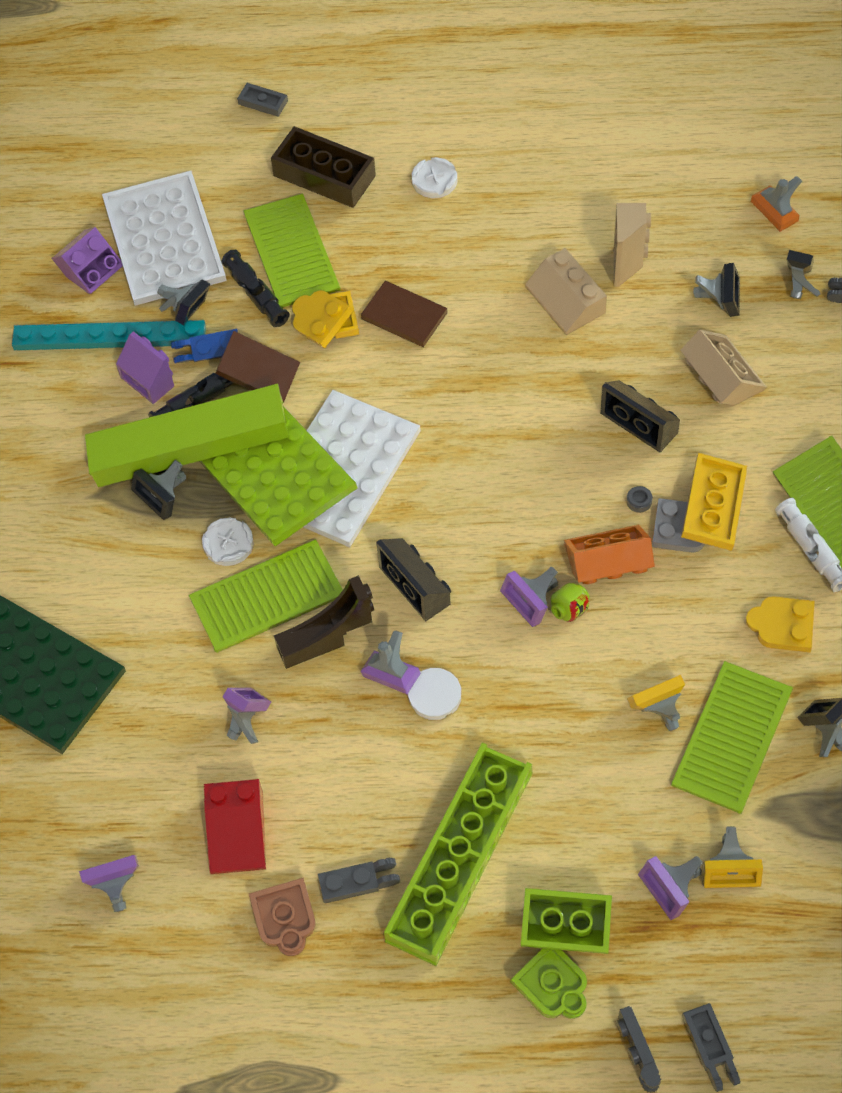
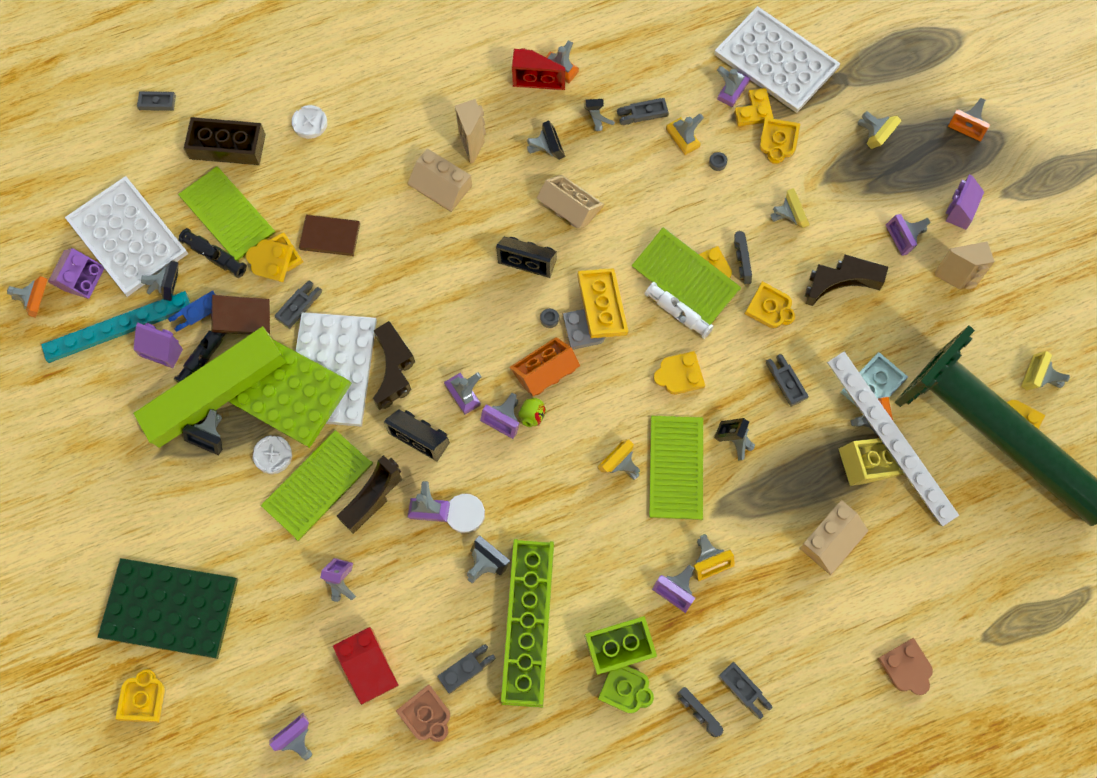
camera: 25 degrees left, 10 degrees up
none -> piece [7,276,48,318]
none -> dark grey hinge [274,280,322,329]
none -> dark brown arch [373,321,415,410]
none -> piece [444,373,481,415]
none -> piece [467,536,510,583]
none -> red slope [512,48,565,90]

